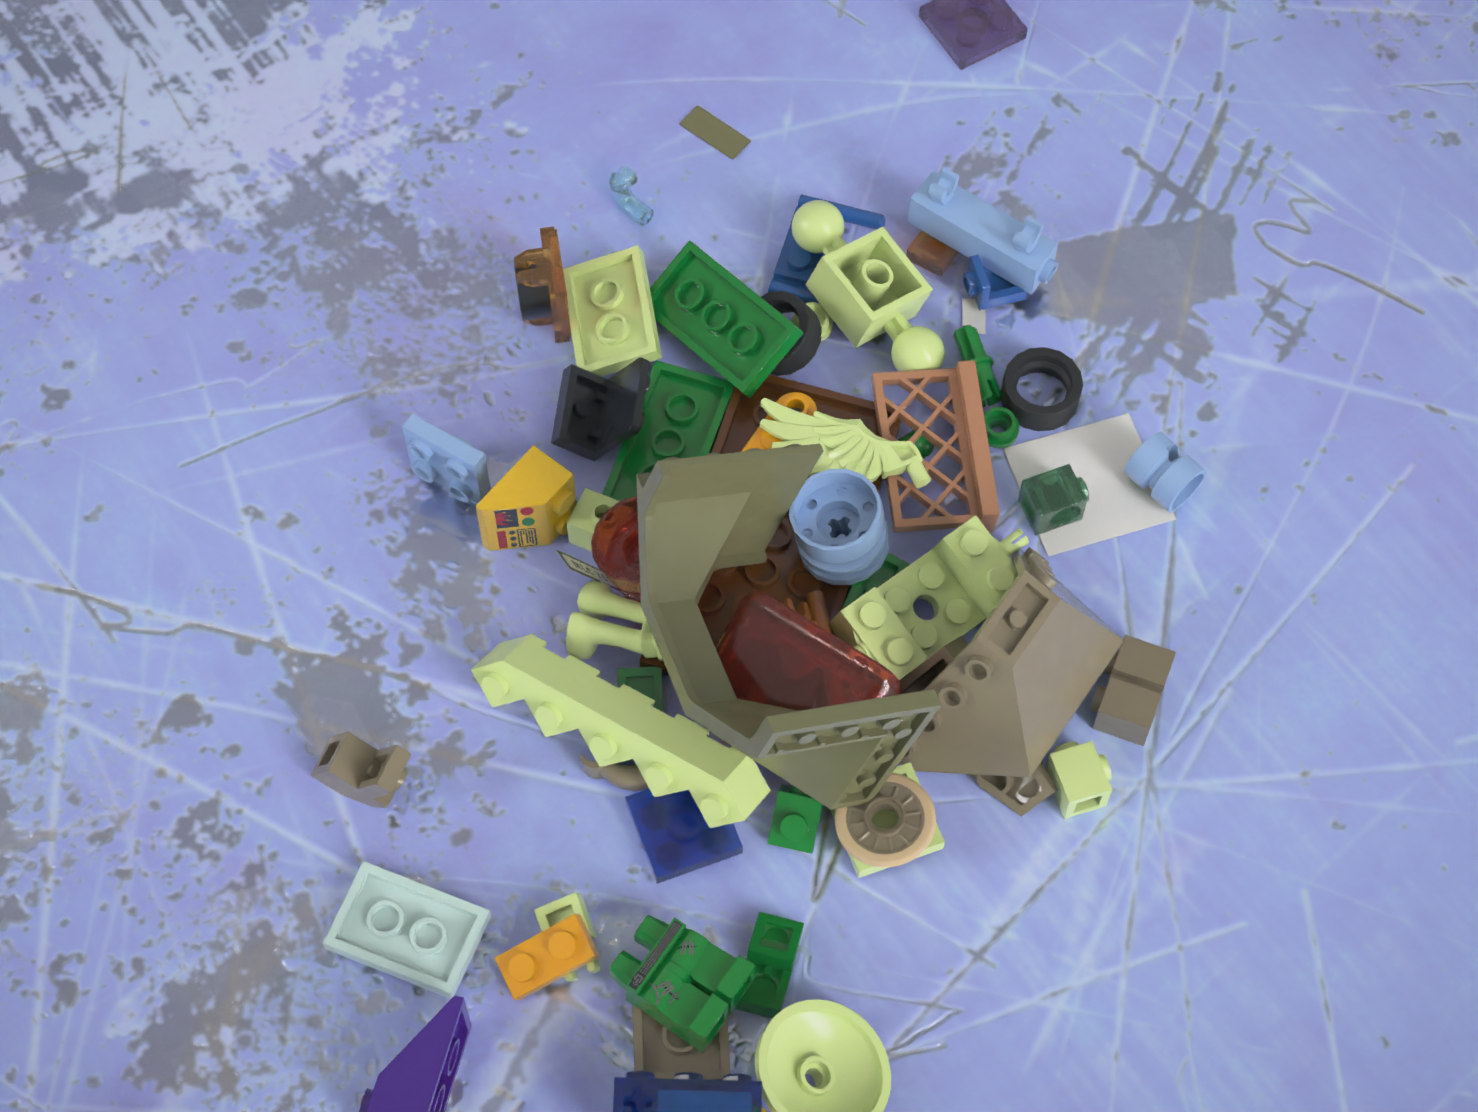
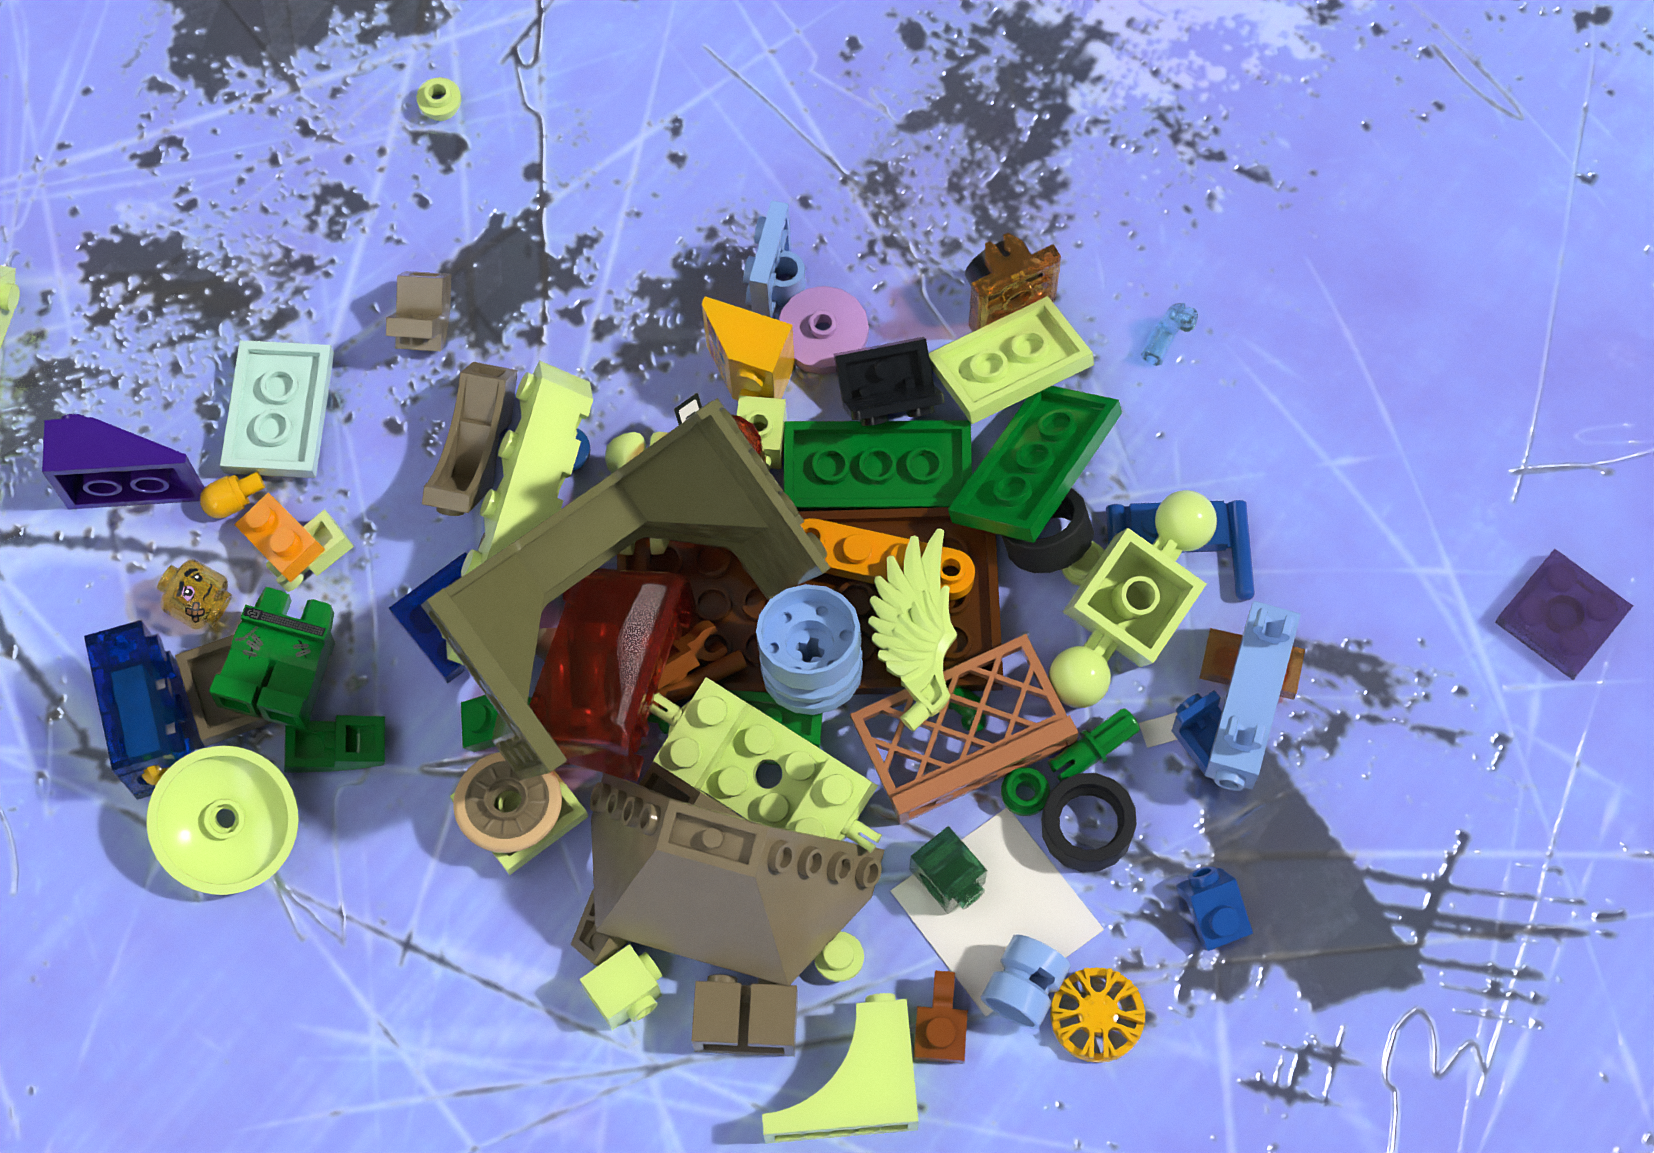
camera: 75 degrees right, 5 degrees up
olive sticker [679,106,751,159] -> none
none -> clear yellow head [157,559,233,630]
none -> yellow cylinder [200,472,266,519]
none -> yellowish green plate [417,77,461,121]
none -> dark tan arch [422,362,518,516]
none -> yellowish green arch [762,993,918,1144]
none -> lavender plate [779,286,869,375]
none -> yellowish green plate [814,932,864,982]
none -> dark orange plate [914,970,968,1064]
none -> yellow wheel [1050,967,1145,1063]
none -> blue bracket [1176,866,1253,951]

